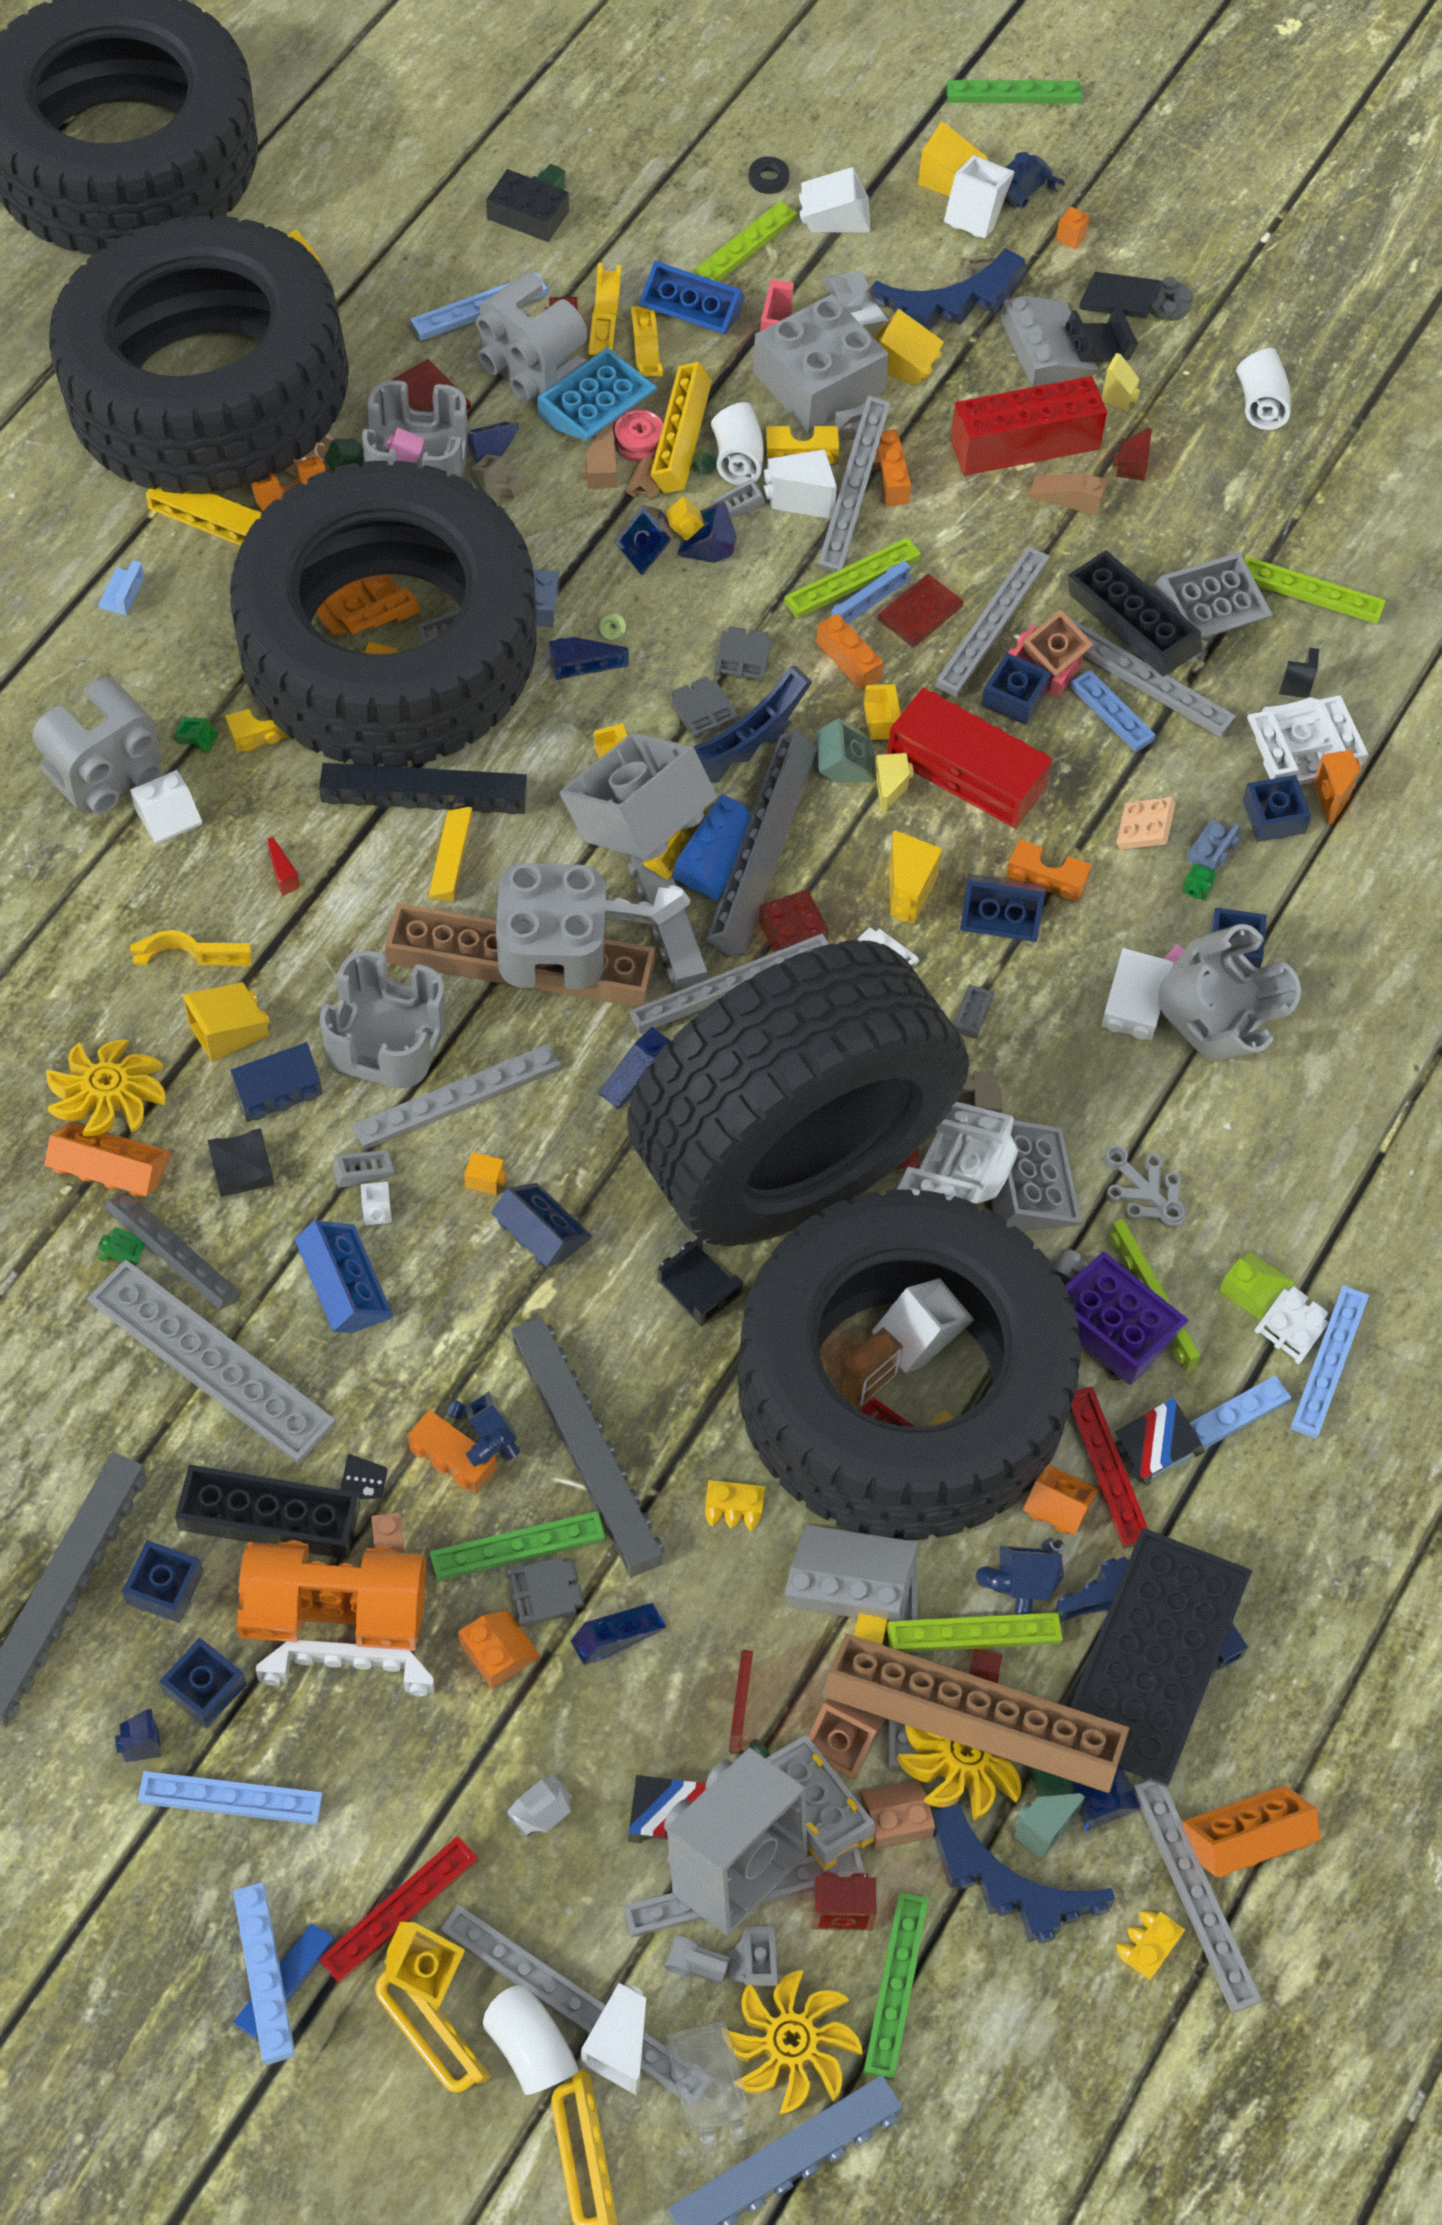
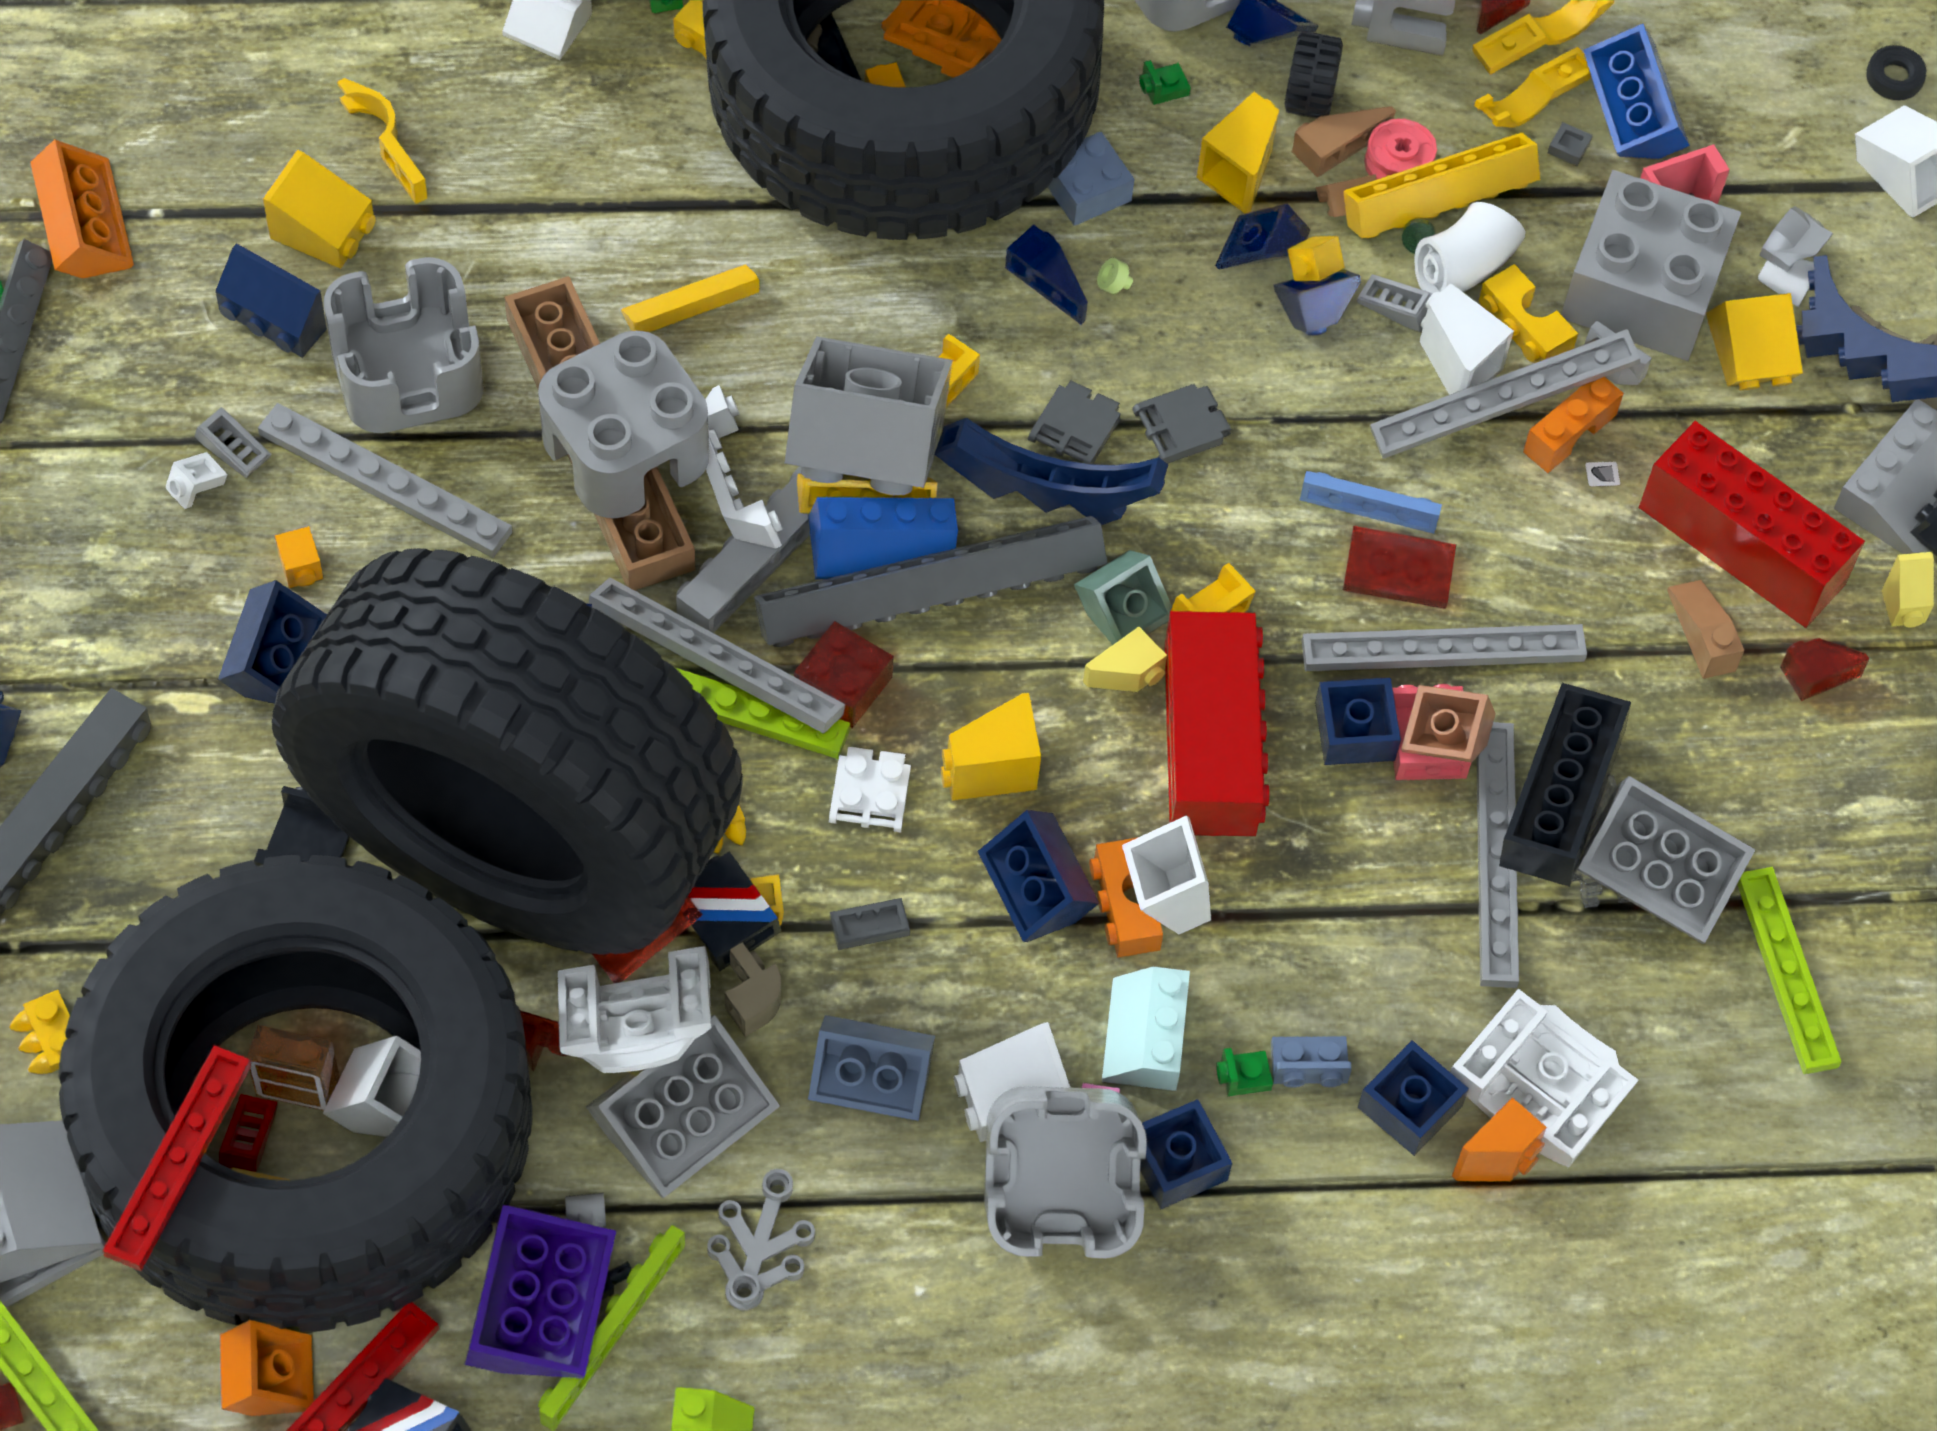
camera: 55 degrees right, 0 degrees up
yellow piece [46,1040,166,1136] -> none
black brick [207,1128,274,1197] -> none
red slope [268,837,300,896] -> none
blue slope [295,1220,393,1333] -> none
black brick [319,763,527,815] -> none
dark tan brick [471,454,530,502] -> none
dark azure slope [538,347,657,441] -> none
lime plate [690,201,797,282] -> none
lime plate [784,537,921,619] -> none
orange brick [816,613,883,691] -> none
dark blue torso [976,1537,1064,1615] -> none
medium blue plate [1070,670,1156,753] -> none
light nougat plate [1116,797,1176,850] -> none
black panel [1279,647,1319,698] -> none
none -> red plate [103,1045,252,1271]
none -> sand blue slope [808,1015,935,1121]
none -> light aqua slope [1102,967,1190,1091]
none -> white slope [1122,816,1211,934]
none -> yellow slope [1196,92,1279,215]
none -> black tyre [1284,31,1343,118]
none -> dark grey plate [1548,122,1593,166]
none -> white sticker [1585,462,1620,486]

